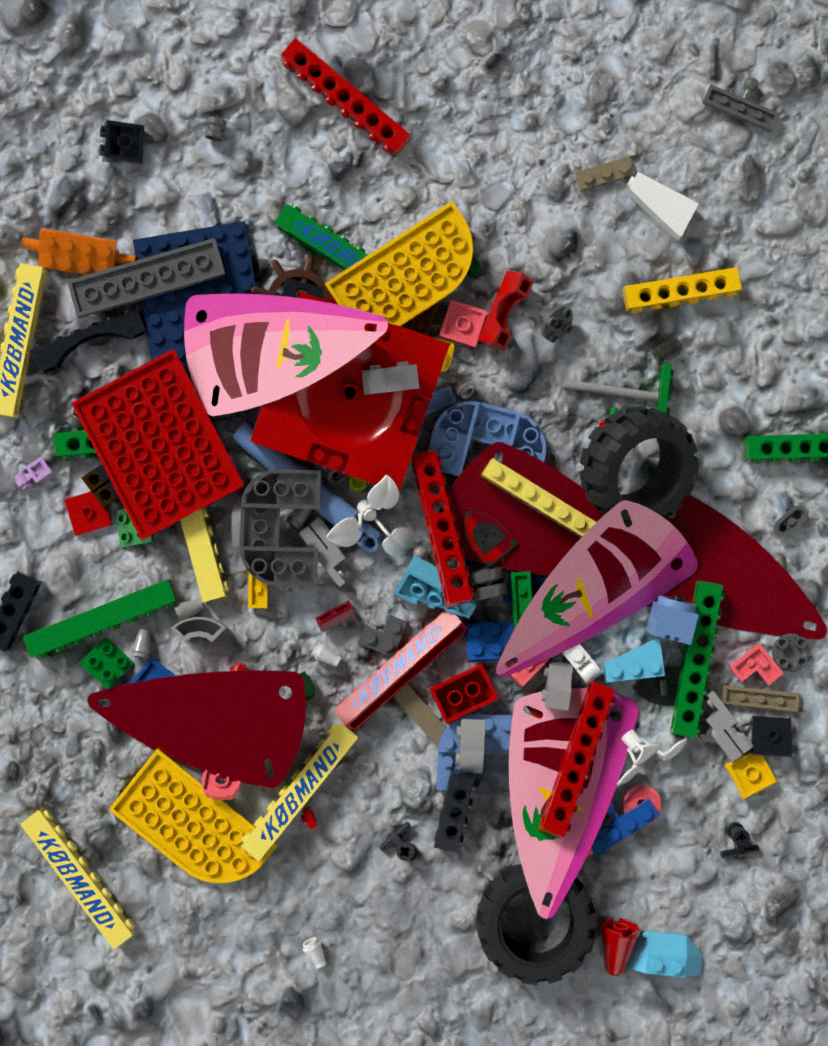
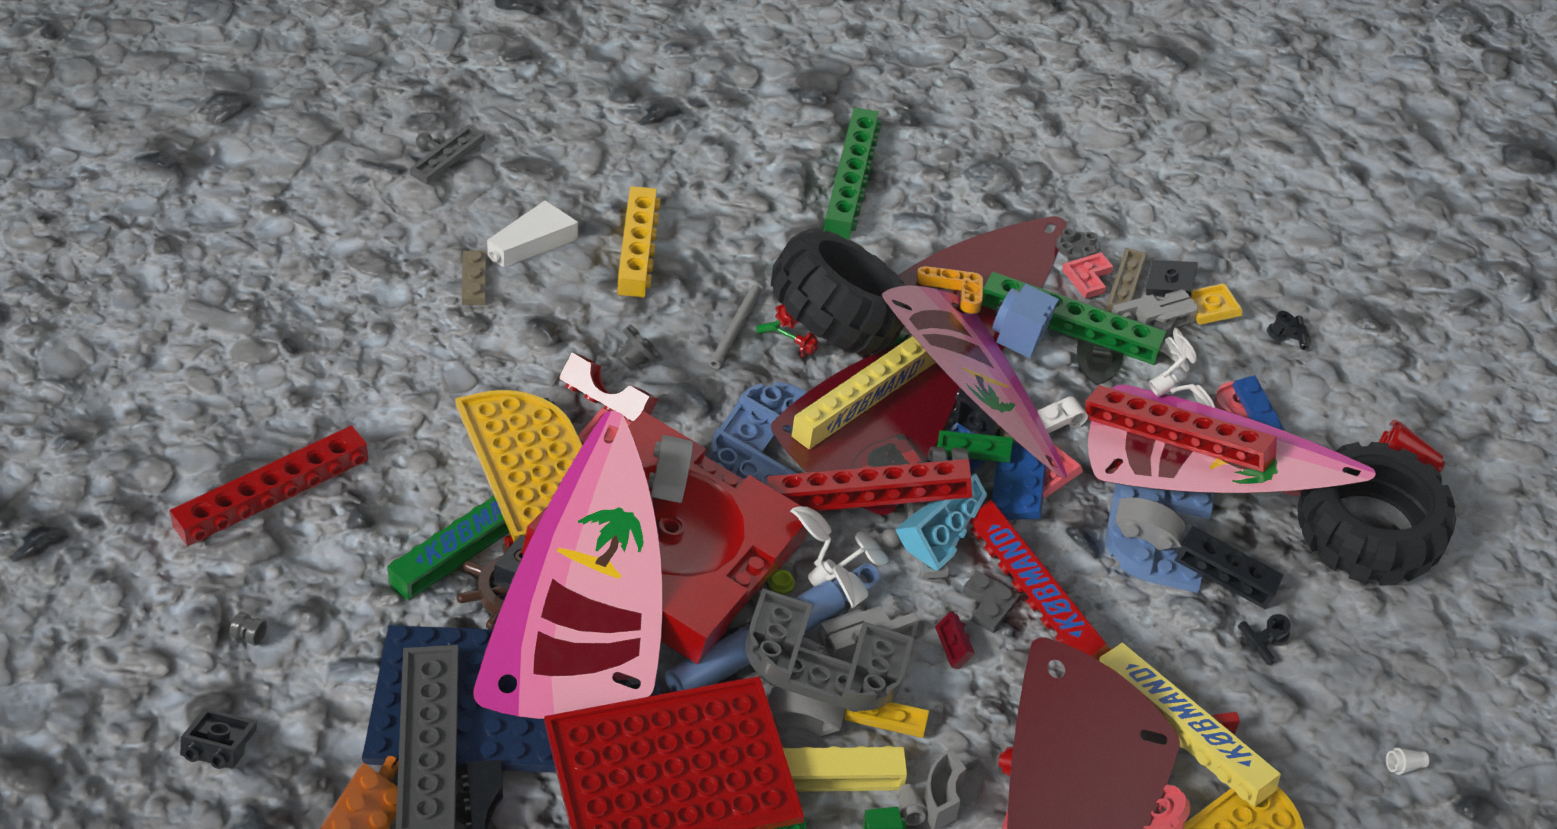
camera: 80 degrees left, 40 degrees down
white cone [311,642,341,667] -> none
dark tan tile [393,684,446,747] -> none
red brick [429,663,499,724] -> none
light grey brick [541,661,573,711] -> none
medium azure wedge [602,637,665,683] -> none
medium azure wedge [626,931,703,978] -> none
clear smoke brick [653,338,683,364] -> none
green plate [656,363,674,414] -> none
dark grey plate [773,506,808,538] -> none
none -> light orange beam [916,266,983,314]

